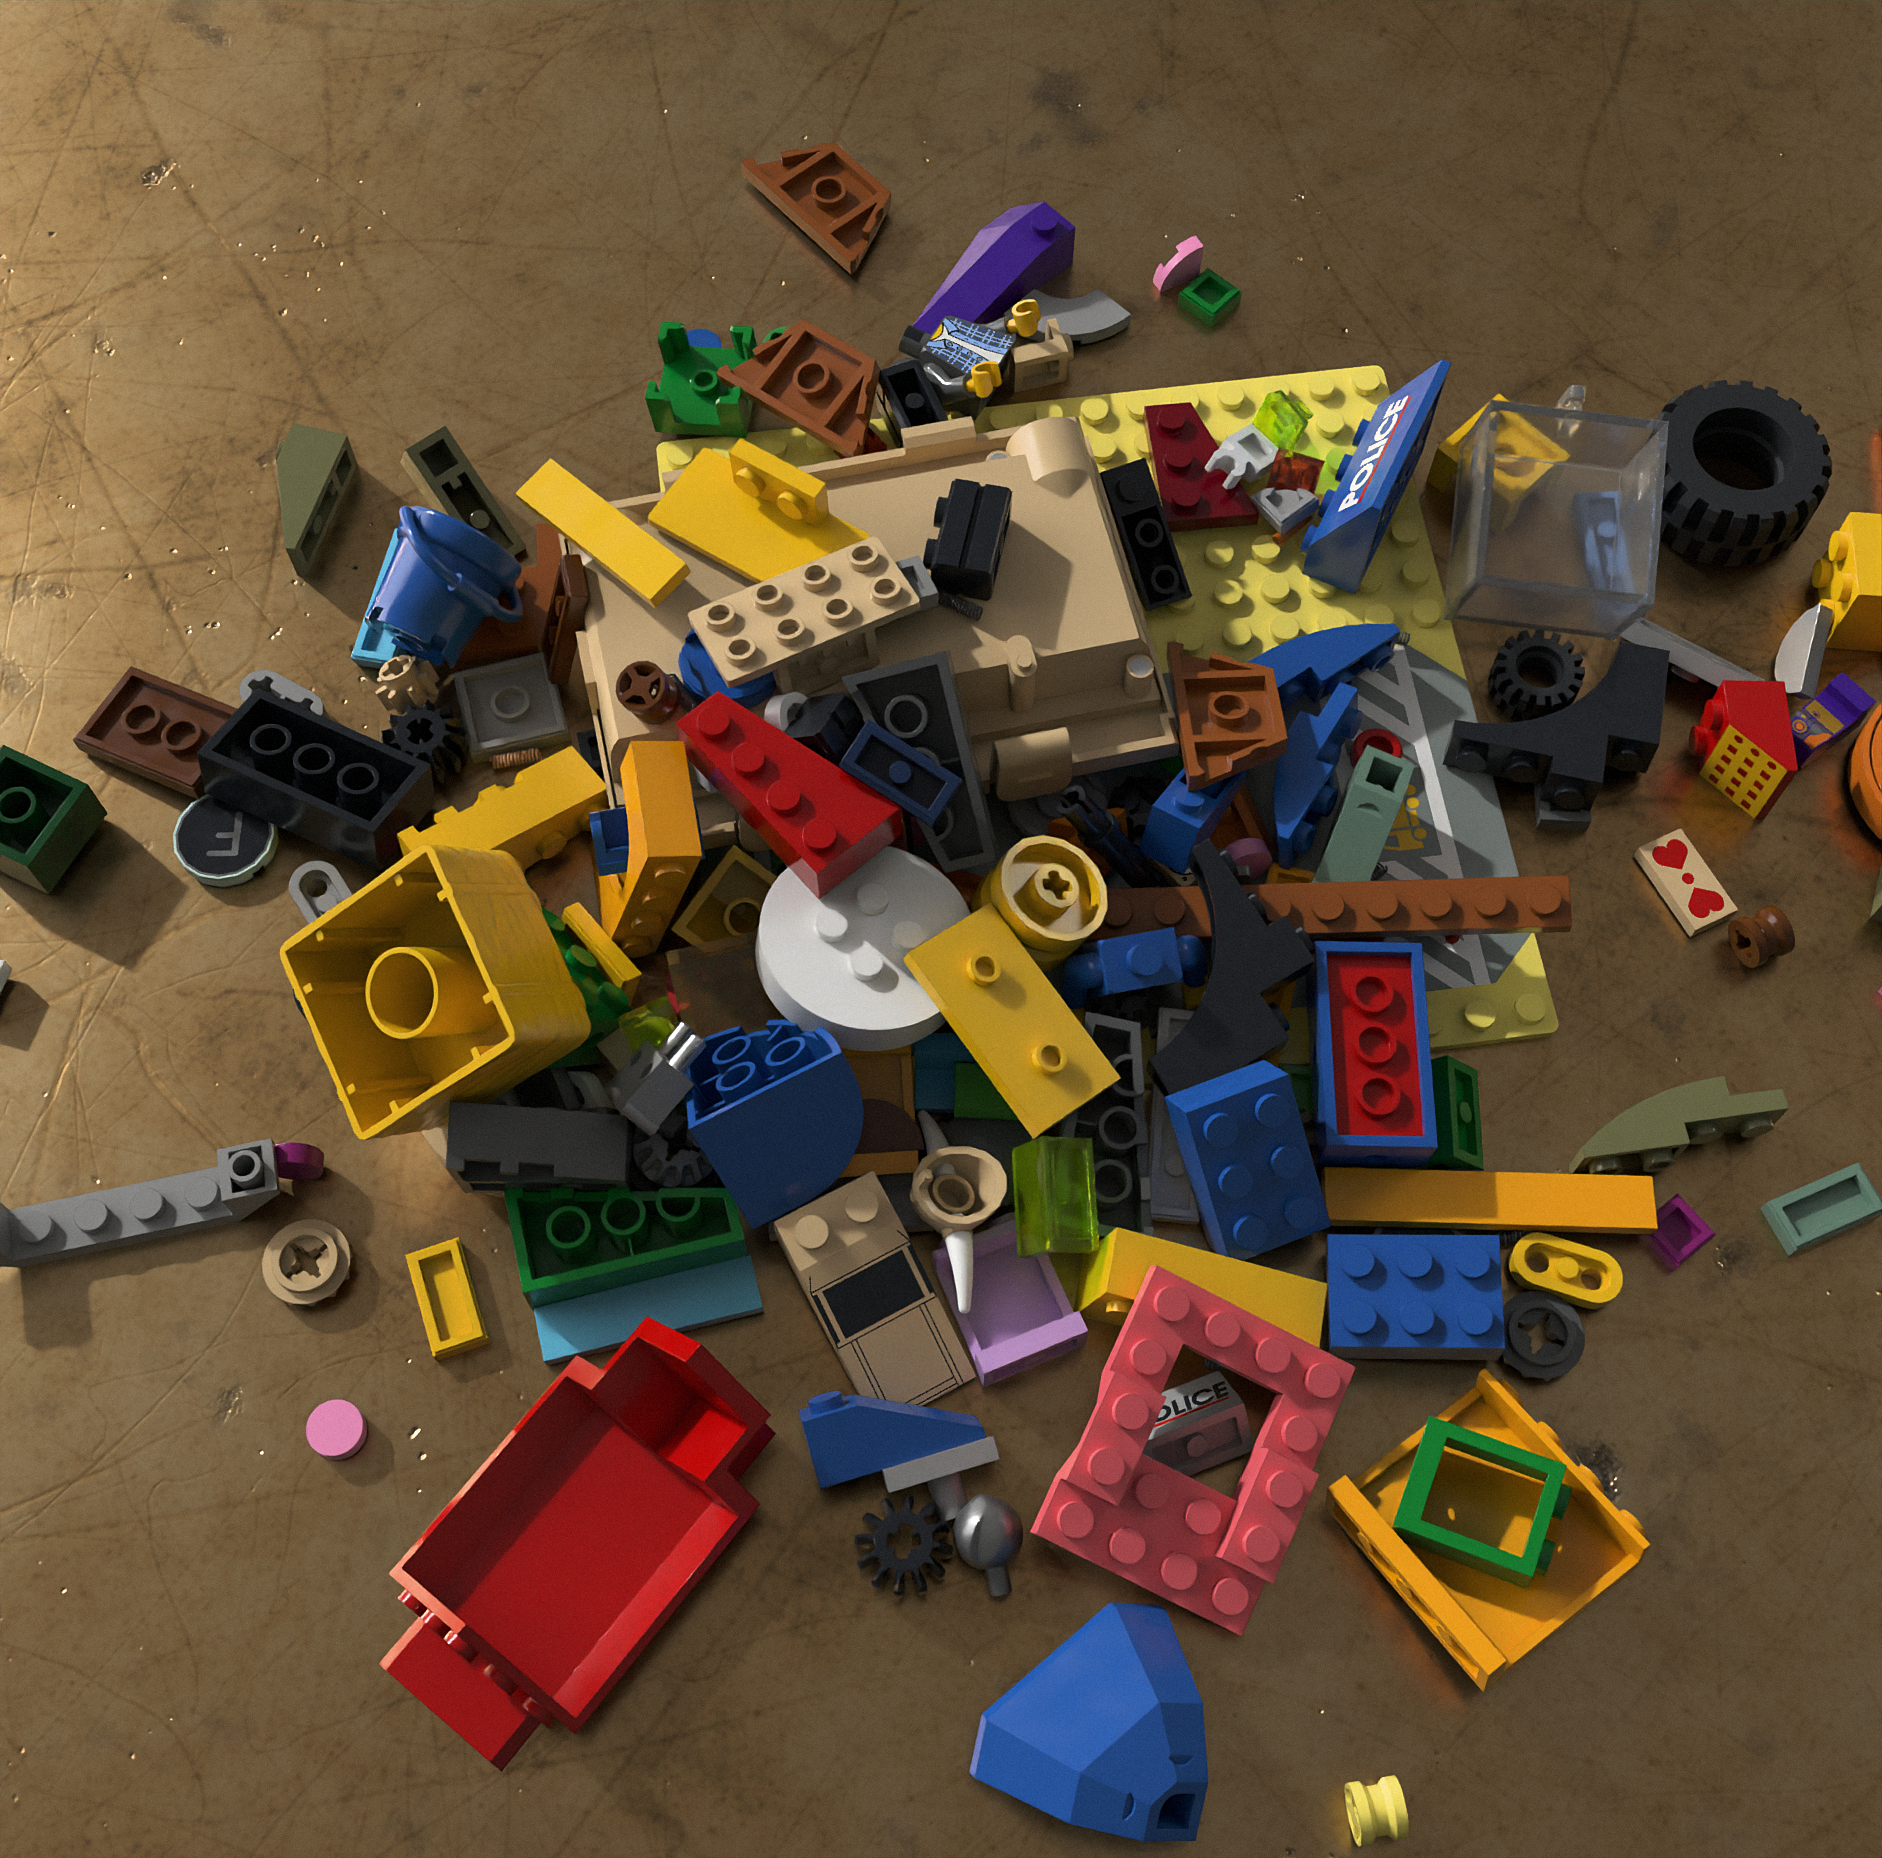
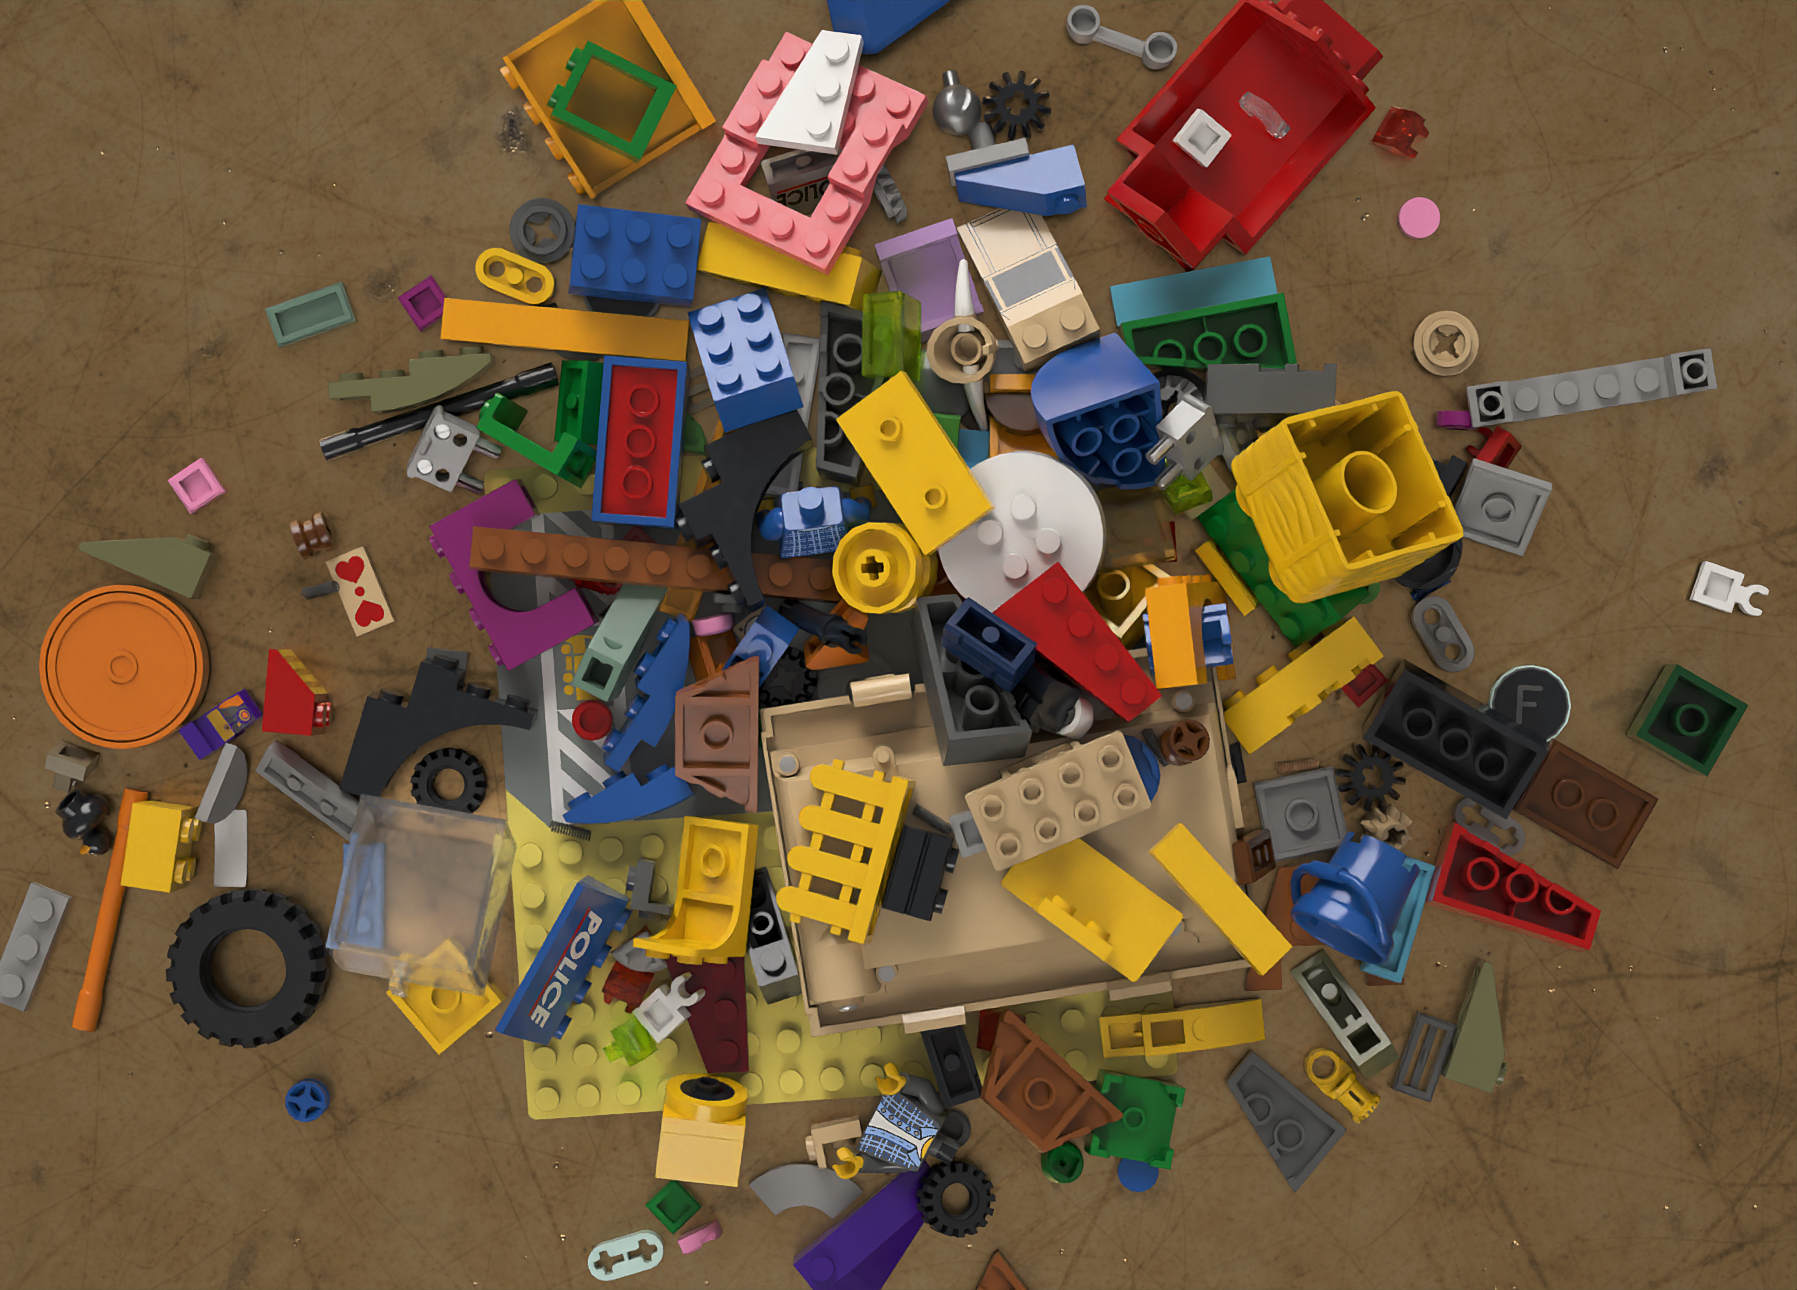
camera: 175 degrees left, 25 degrees up
yellow tile [405,1237,490,1361] -> none
none -> white sticker [214,810,247,887]
none -> blue wheel [285,1078,331,1122]
none -> dark grey leg [301,581,340,599]
none -> black piece [319,362,560,462]
none -> light grey piece [406,405,502,495]
none -> magenta arch [429,479,599,671]
none -> green panel [476,393,597,488]
none -> light aqua beam [588,1230,665,1281]
none -> dark grey bracket [626,858,674,921]
none -> yellow bracket [632,815,759,965]
none -> yellow piece [655,1073,748,1187]
none -> white wing [755,30,864,155]
none -> yellow fence [776,758,916,944]
none -> light grey gear [873,164,907,223]
none -> black tyre [916,1161,996,1238]
none -> light grey bar [1066,5,1177,69]
none -> yellow slope [1099,998,1265,1058]
none -> white tile [1172,109,1232,167]
none -> dark grey wing [1225,1050,1347,1192]
none -> clear tile [1238,91,1291,139]
none -> yellow connector [1303,1047,1381,1124]
none -> clear red tile [1372,106,1429,158]
none -> dark grey tile [1390,1011,1457,1103]
none -> red wedge [1425,822,1601,952]
none -> black tile [1432,455,1468,498]
none -> light grey tile [1454,458,1552,556]
none -> red tile [1466,426,1522,469]

